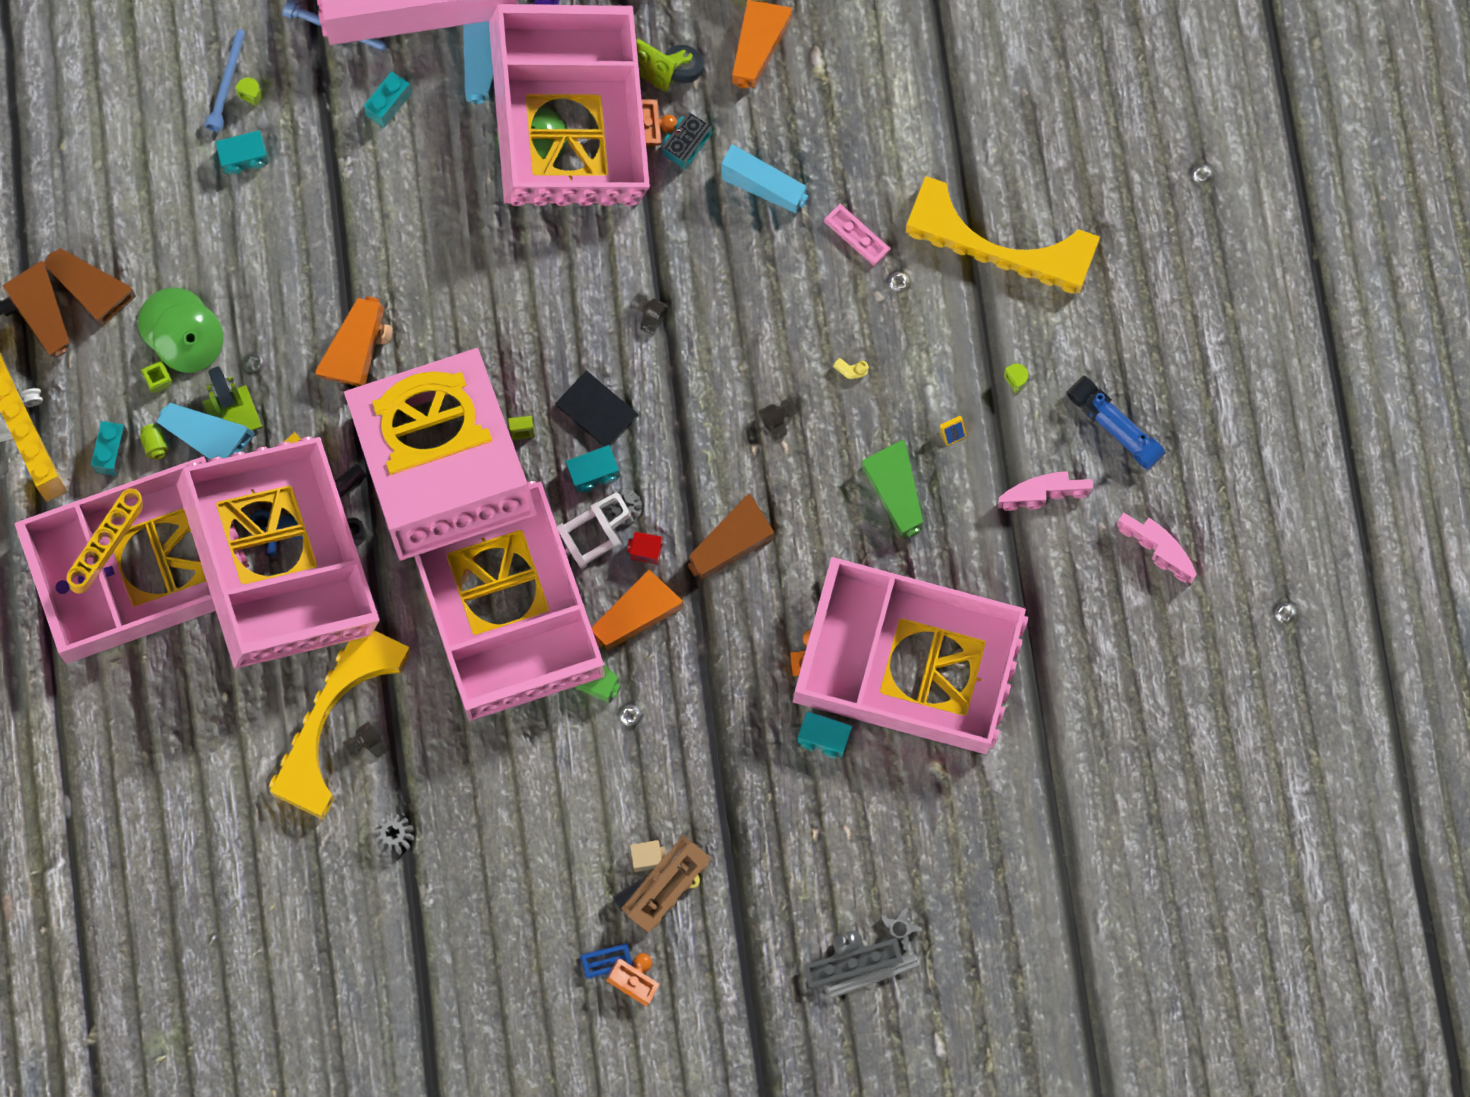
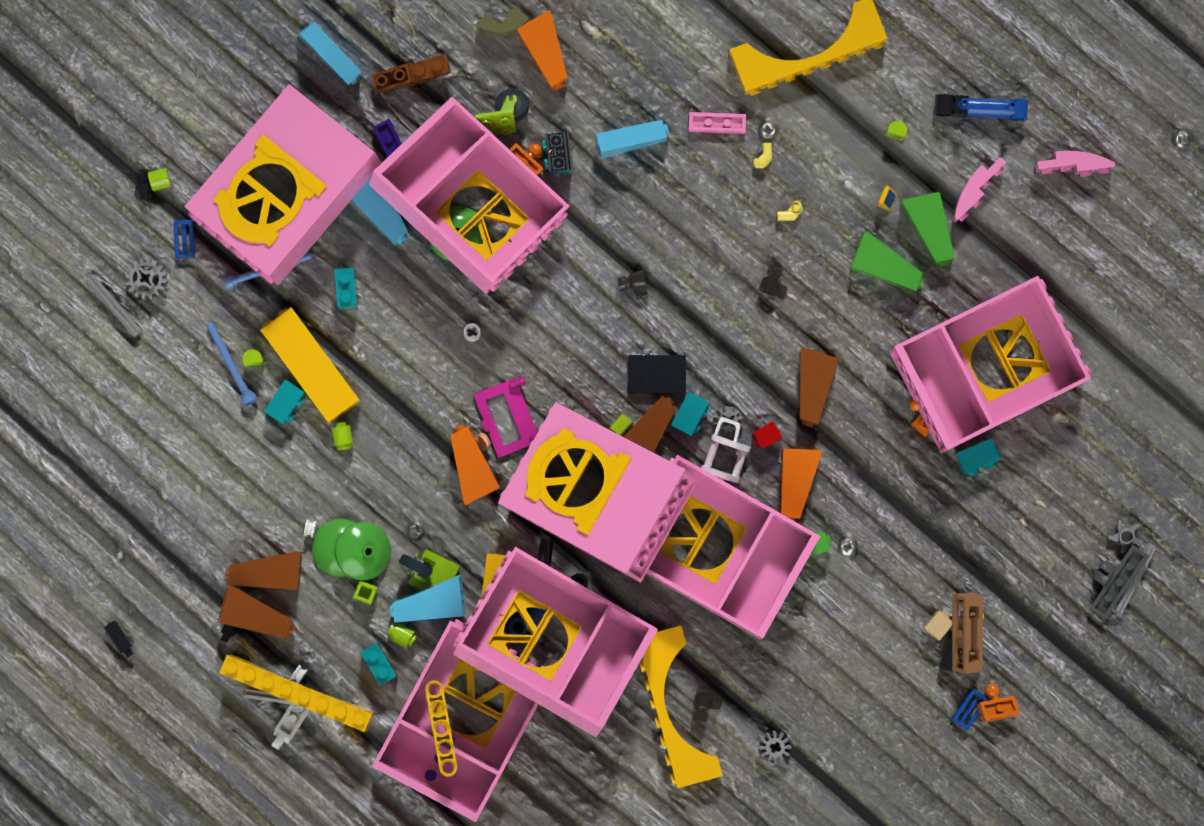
camera: 50 degrees left, 10 degrees up
none -> yellow brick [260,308,361,424]
none -> white bush [304,519,317,538]
none -> lime brick [331,422,353,451]
none -> white bush [464,323,481,342]
none -> dark pink piece [473,375,537,458]
none -> dark orange slope [623,396,676,453]
none -> light yellow arm [753,143,772,169]
none -> bright green slope [900,192,955,267]

